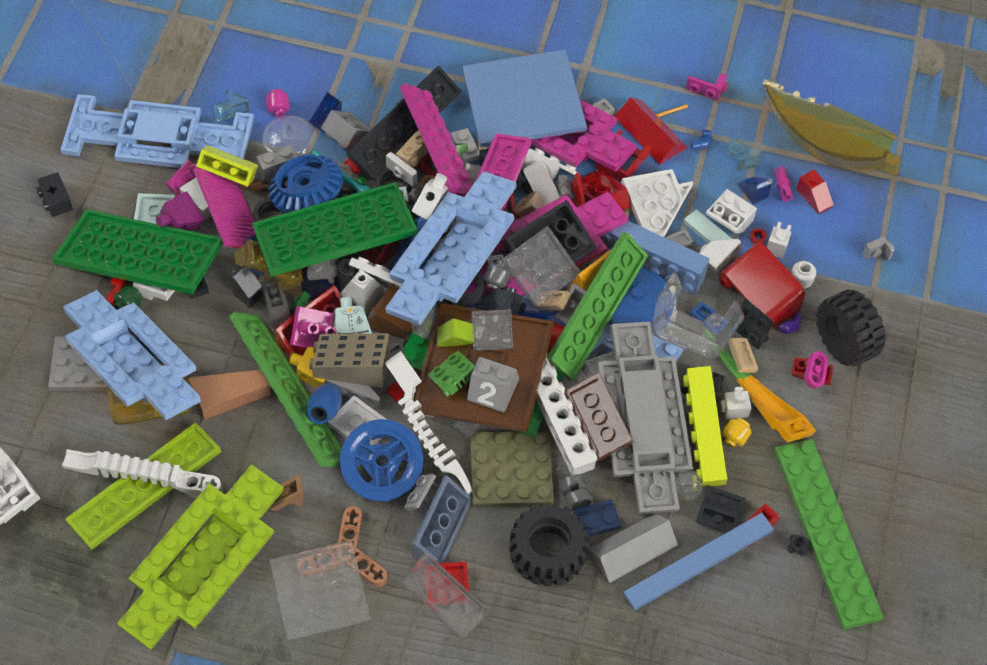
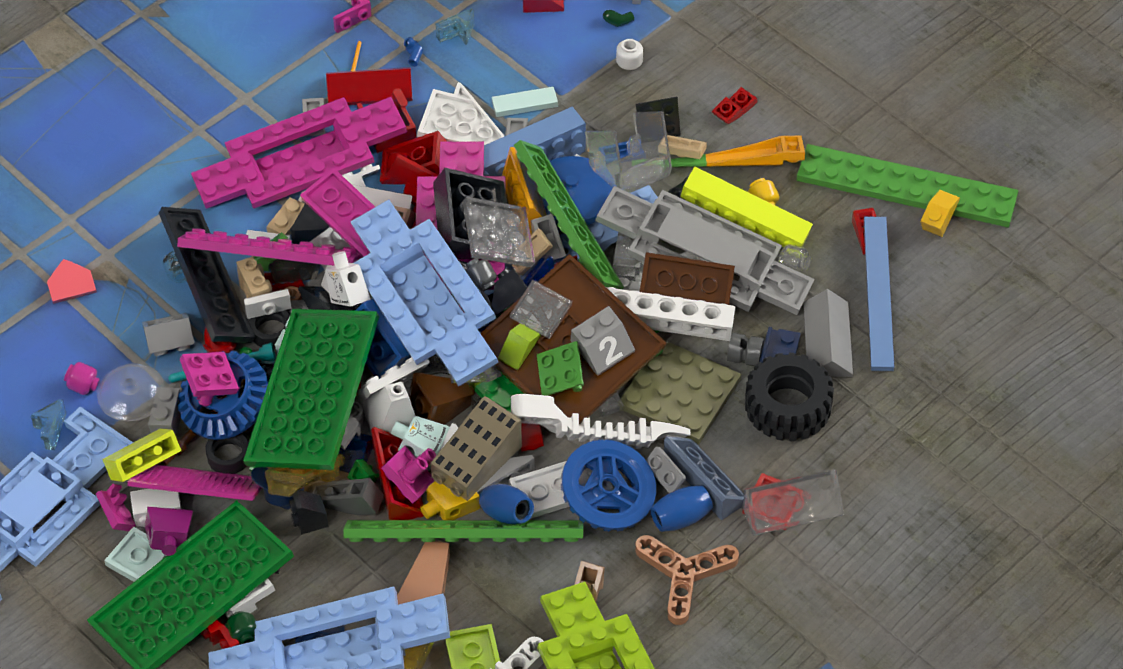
camera: 55 degrees left, 5 degrees down
black brick [36,172,73,217] -> none
clear plate [270,540,371,642] -> none
clear blue slope [309,92,342,133] -> none
medium blue tile [462,49,587,148] -> none
light grey pin [557,175,573,201] -> none
black slope [695,486,746,533] -> none
white slope [700,239,743,274] -> none
white slope [706,189,757,233] -> none
red windscreen [718,242,805,329] -> none
white brick [720,387,751,419] -> none
clear blue slope [738,176,772,205] -> none
red bush [750,228,767,245] -> none
white brick [767,222,791,259] -> none
dark pink pin [774,167,793,202] -> none
dark purple arm [779,313,802,334] -> none
black plate [787,535,809,556] -> none
dark pink plate [804,351,828,389] -> none
black tyre [816,289,886,367] -> none
none -> coral slope [47,259,96,304]
none -> dark pink plate [180,352,239,406]
none -> dark green arm [603,10,634,27]
none -> blue piece [650,485,713,532]
none -> yellow slope [920,190,960,237]

